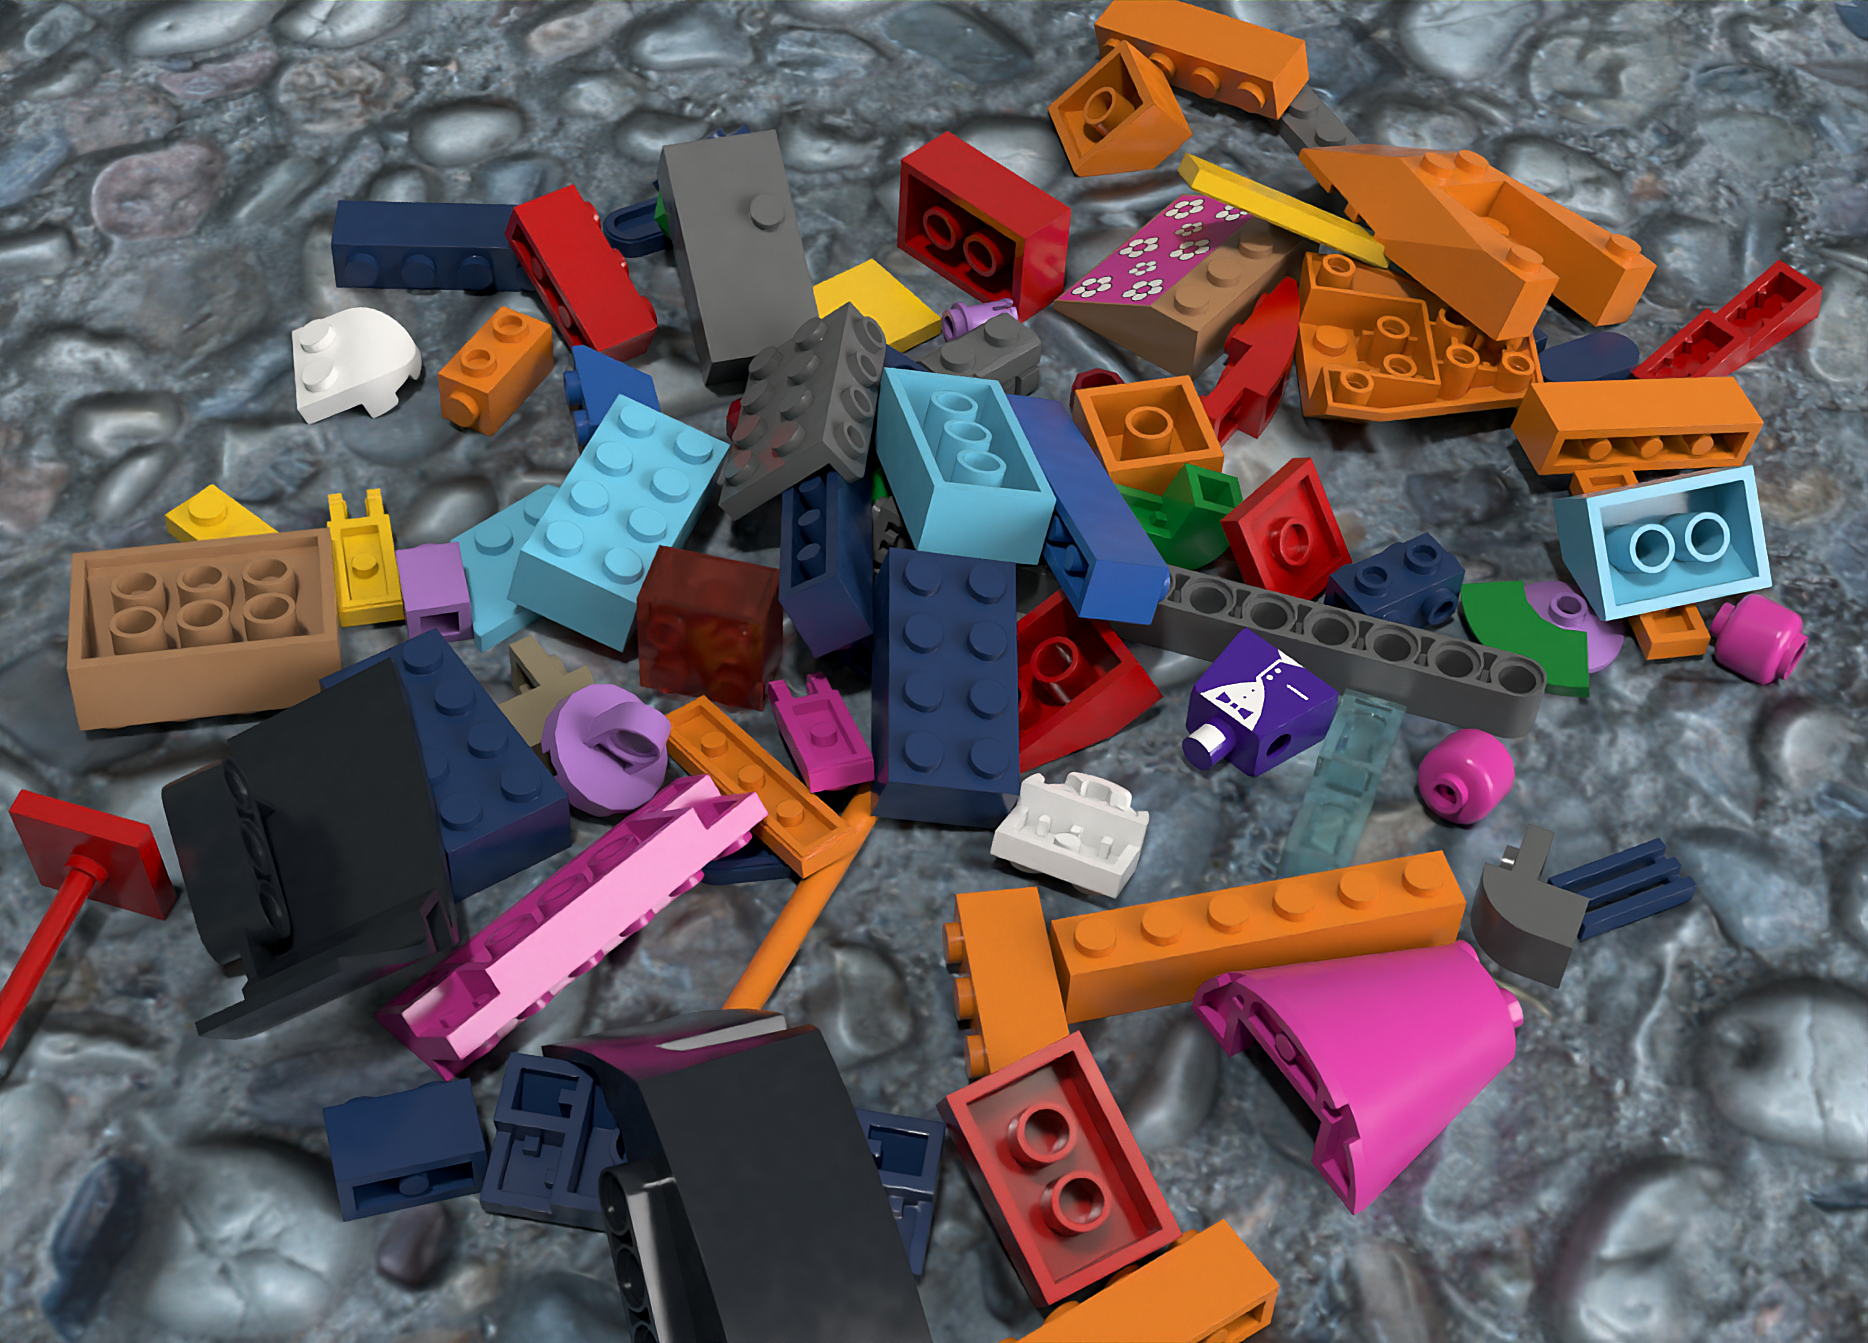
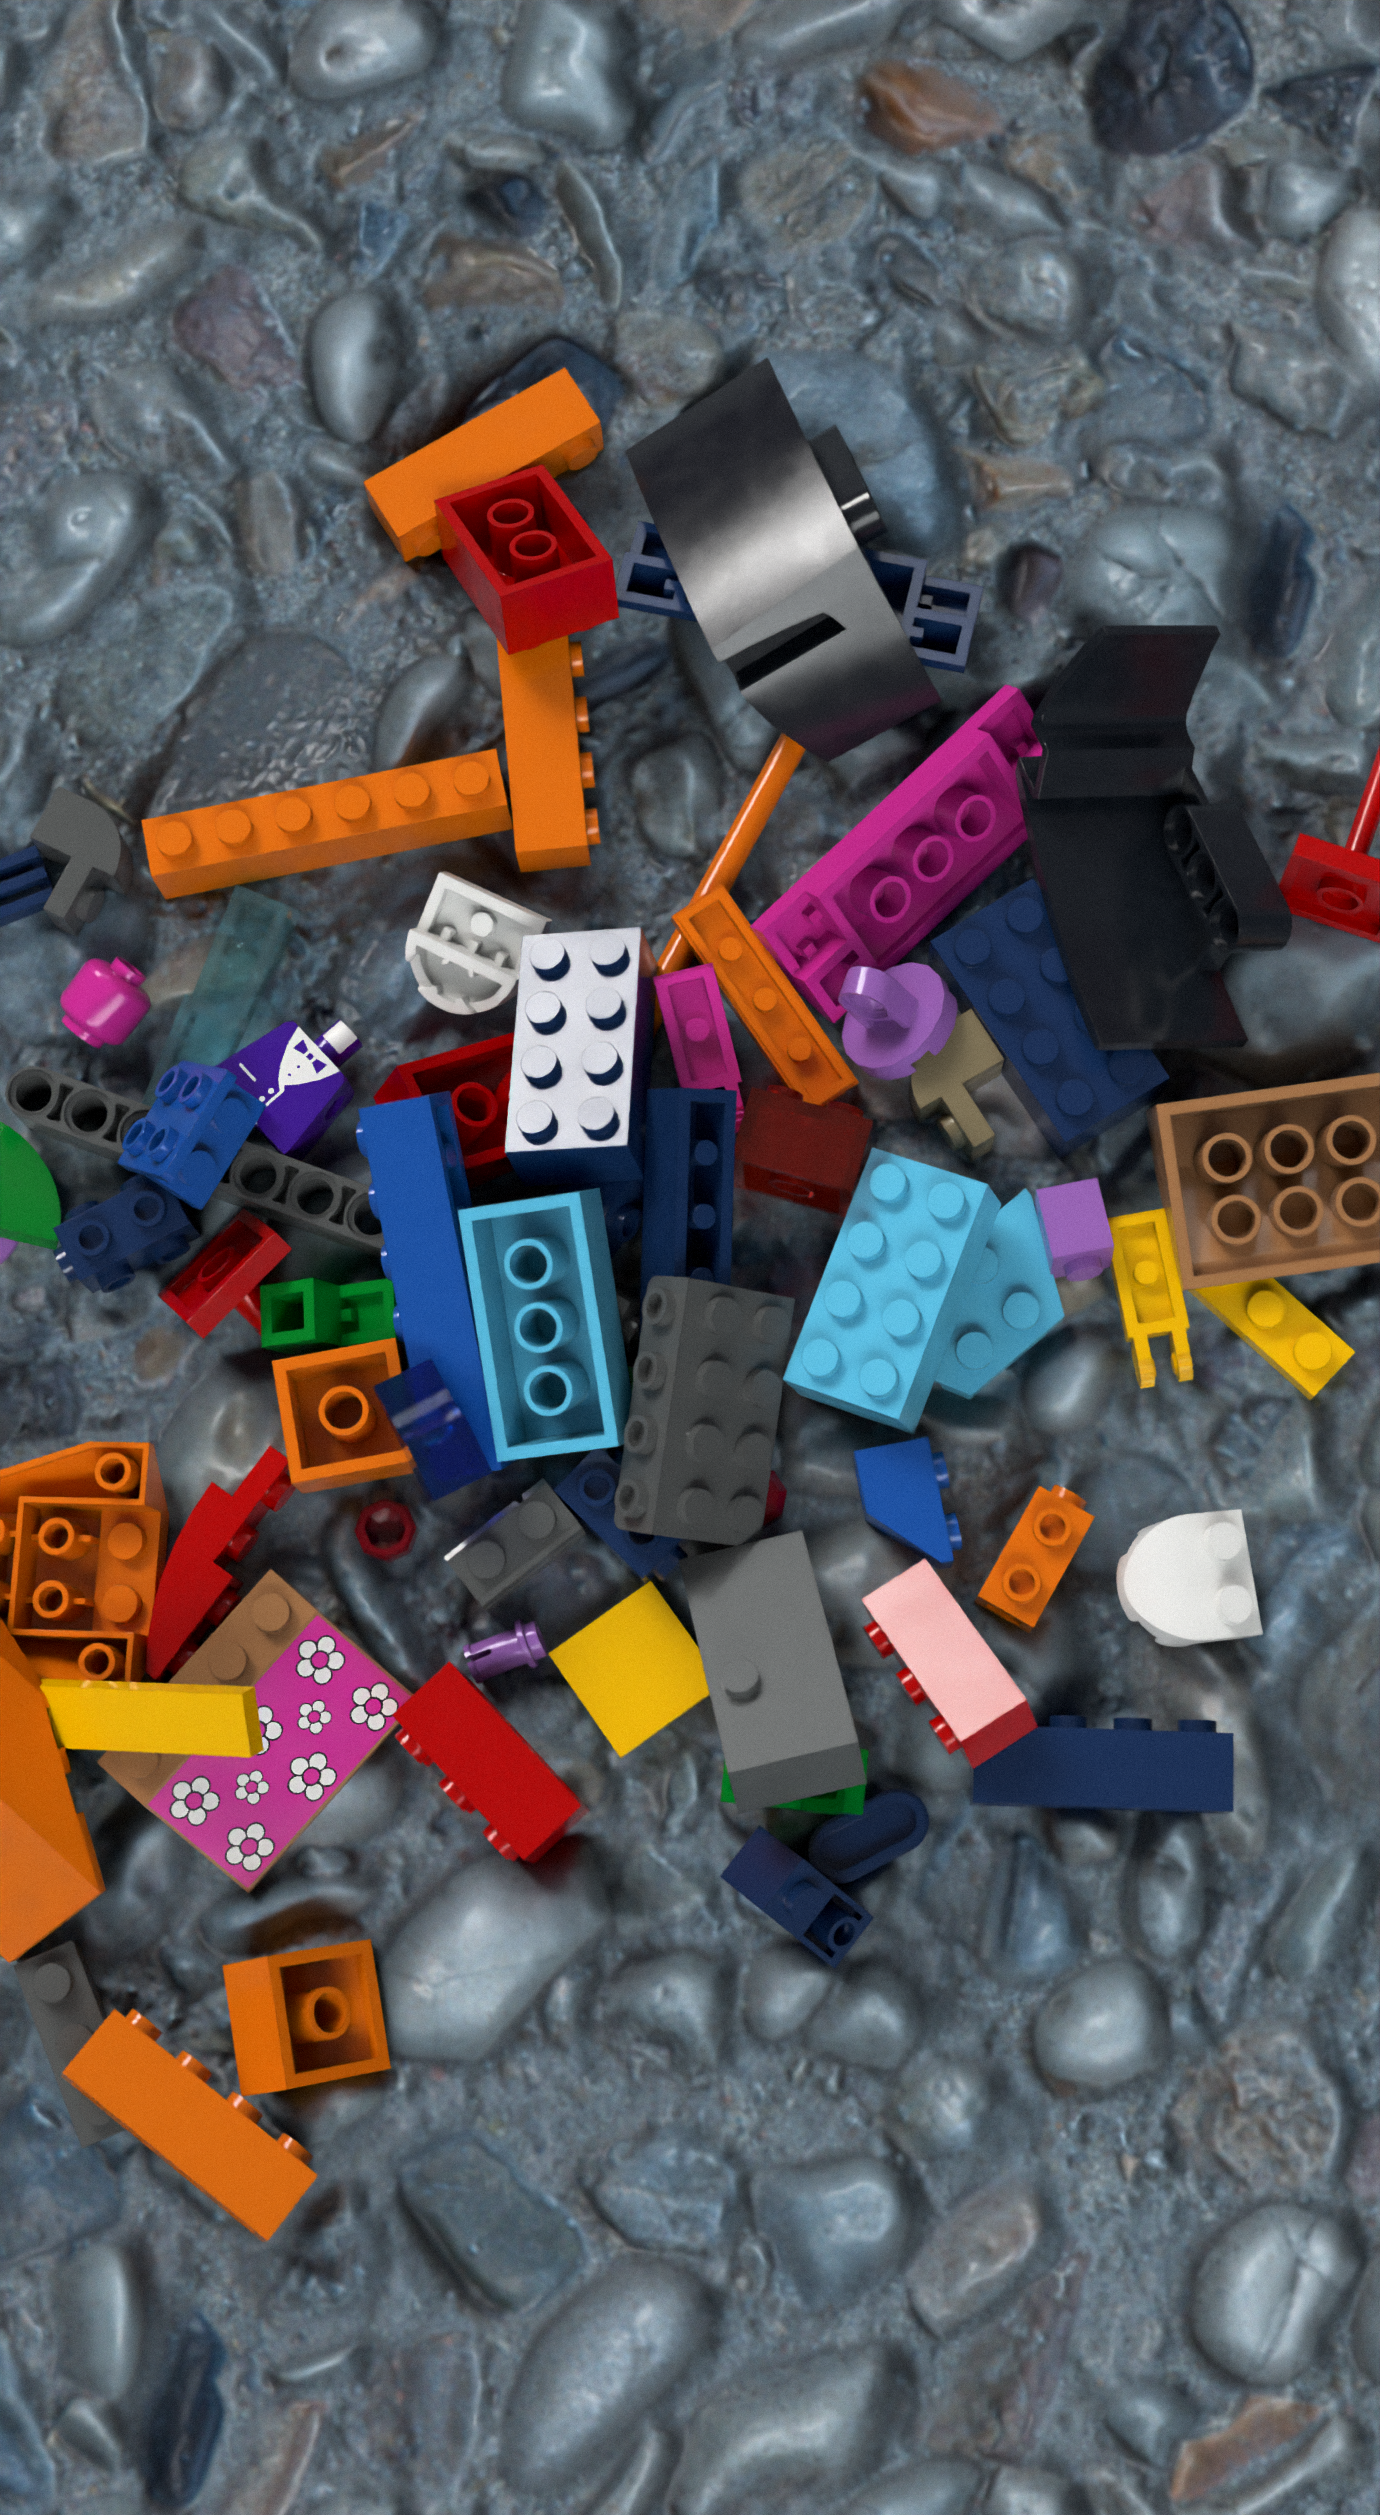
camera: 165 degrees left, 30 degrees up
dark blue brick [322,1078,488,1222] -> none
dark pink cone [1191,940,1523,1215] -> none
none -> blue bracket [118,1060,267,1210]
none -> clear blue arch [372,1359,493,1501]

